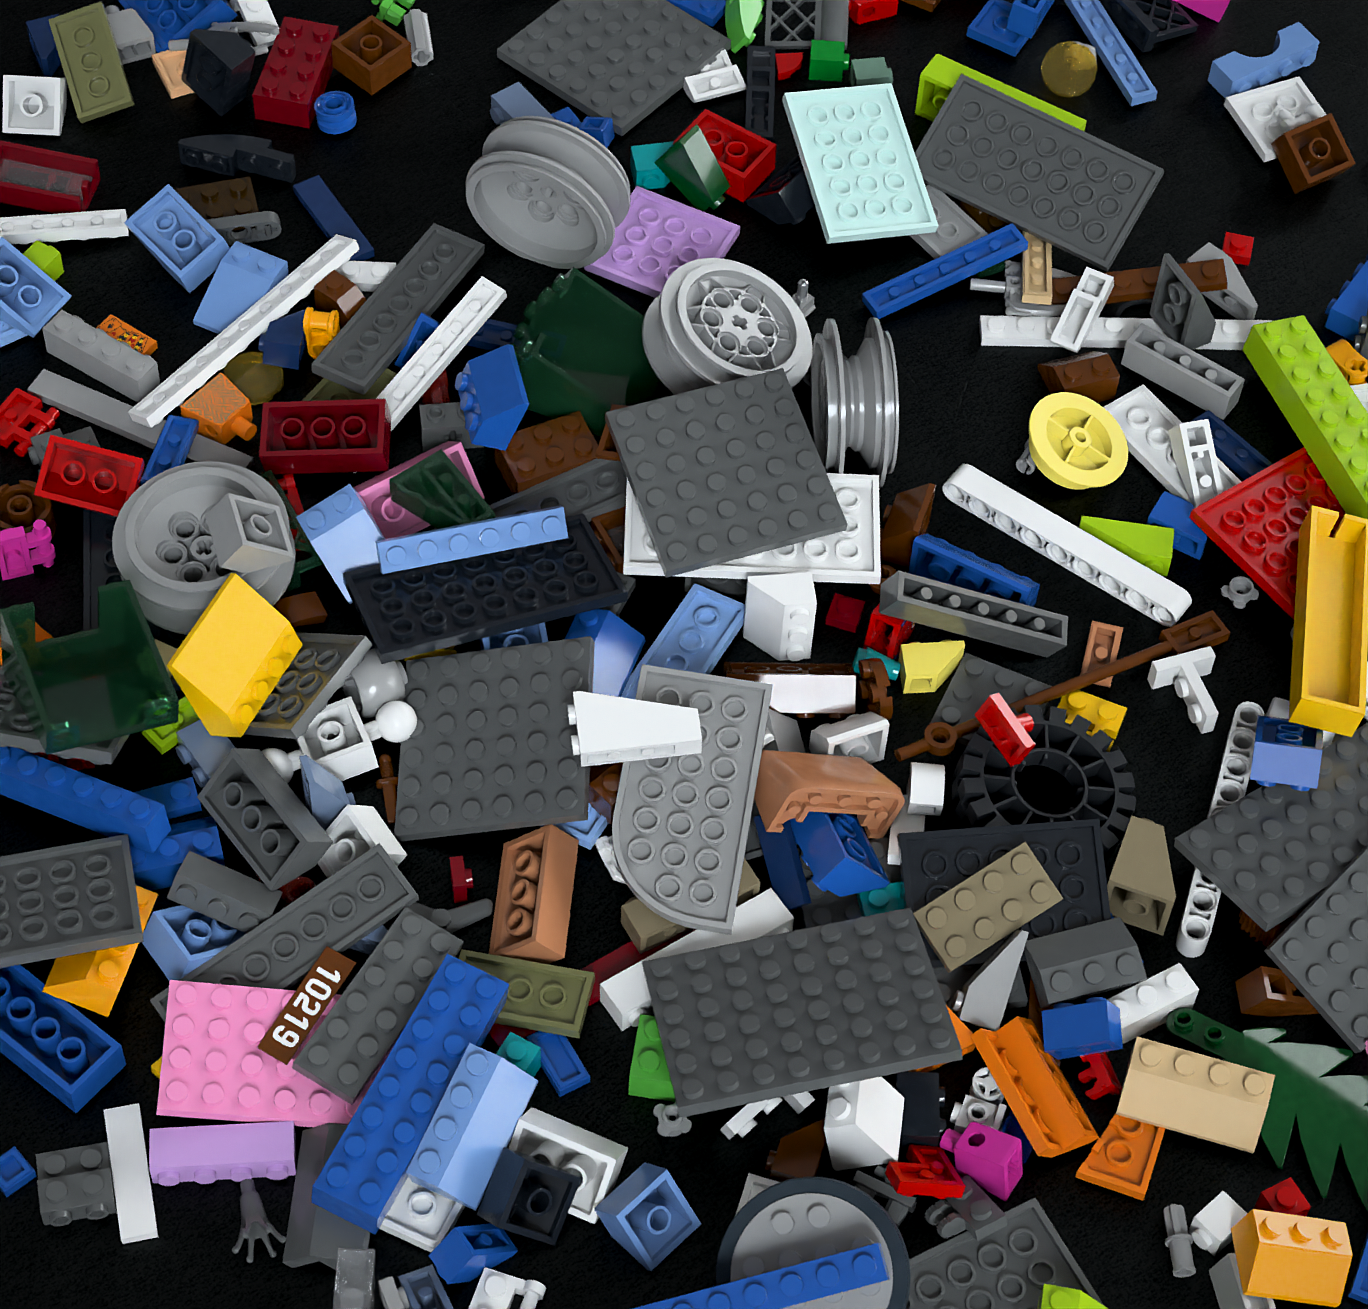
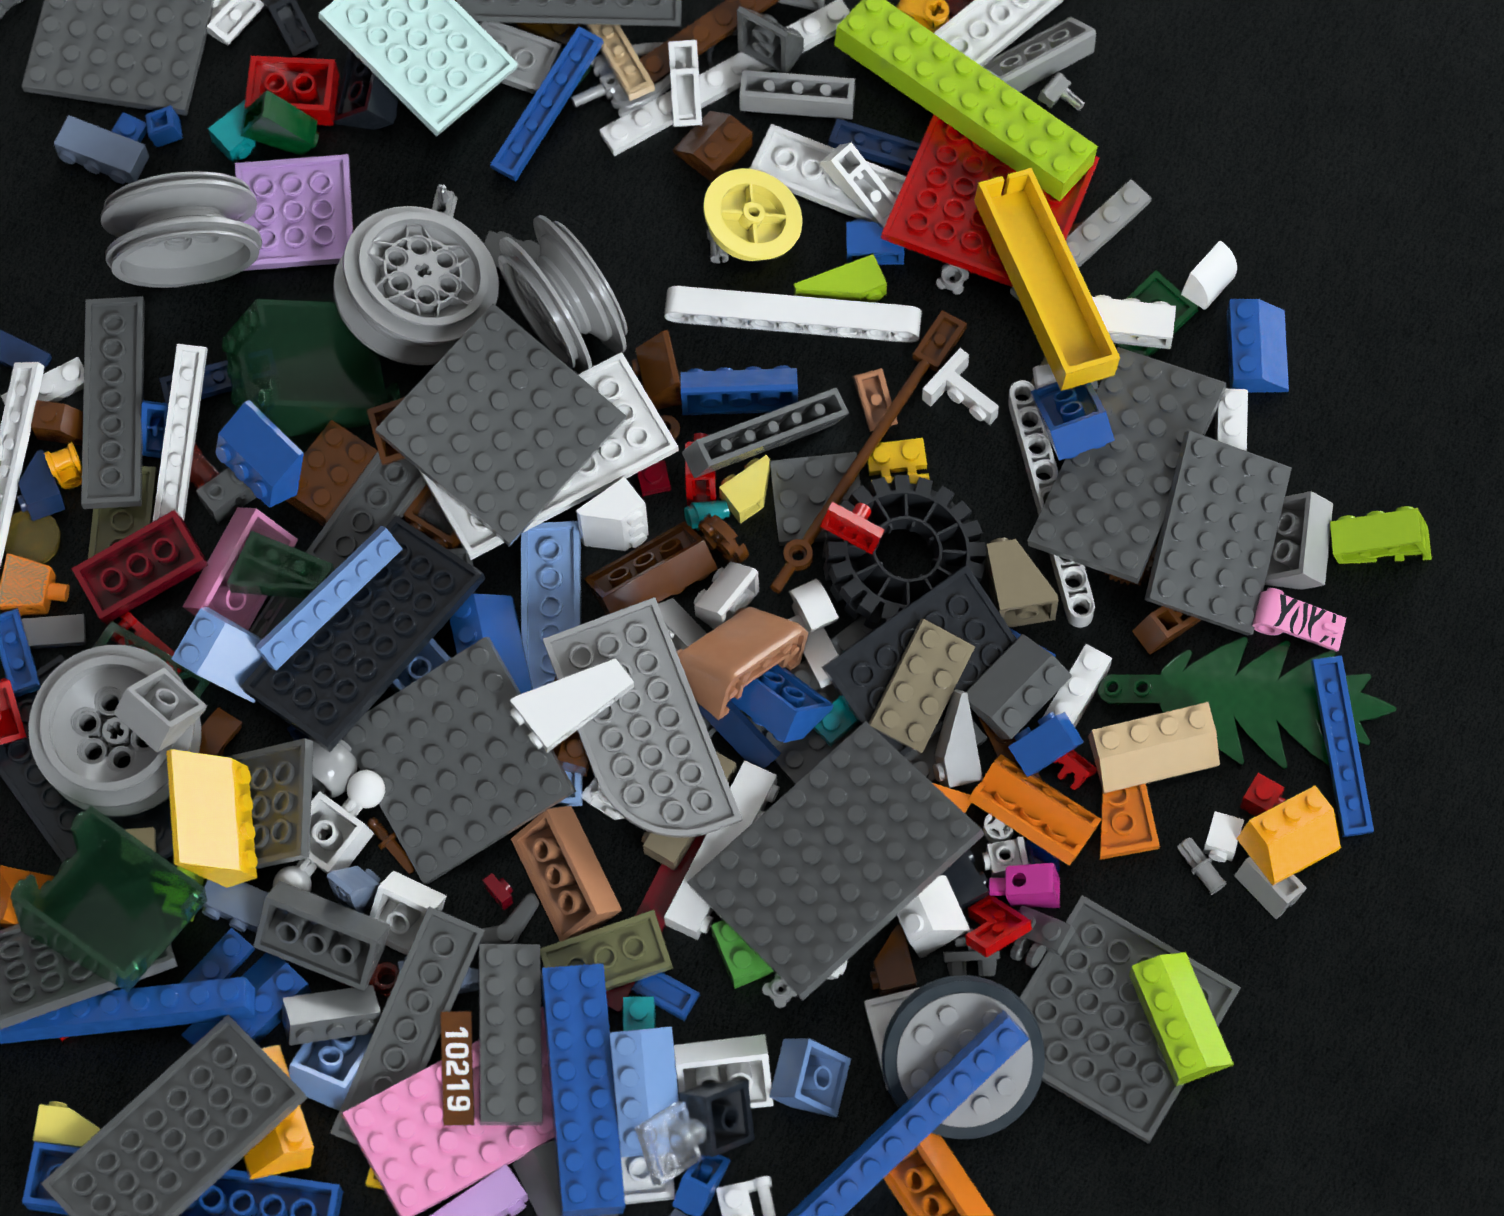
camera: 25 degrees left, 15 degrees up
none -> clear plate [635,1102,706,1185]

